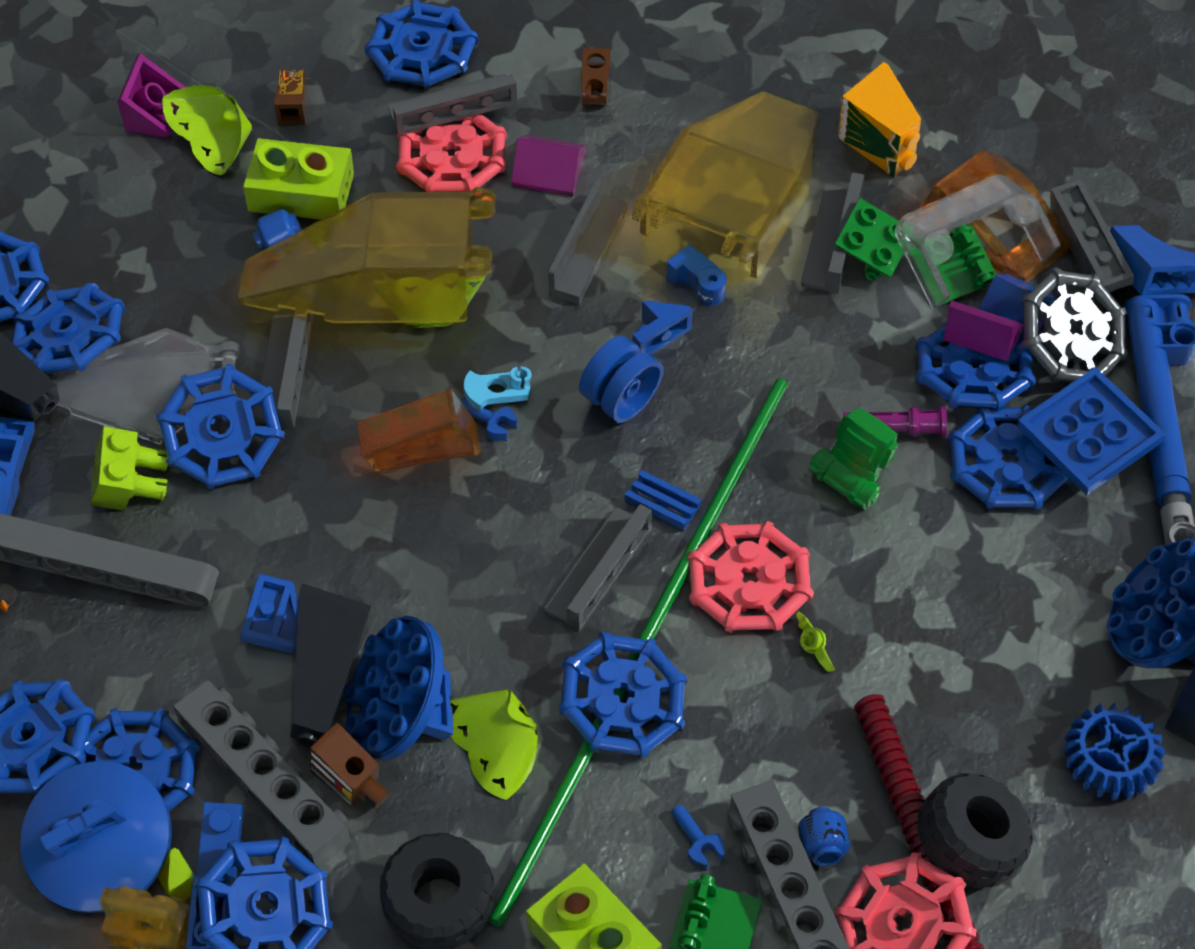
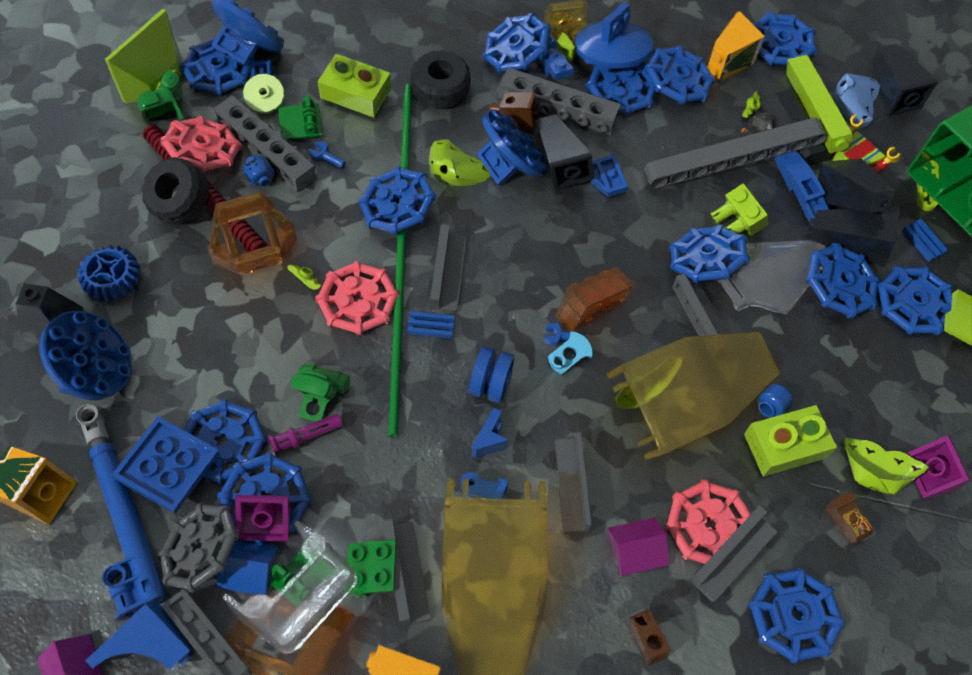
camera: 150 degrees right, 5 degrees up
none -> clear orange windscreen [207,191,297,275]

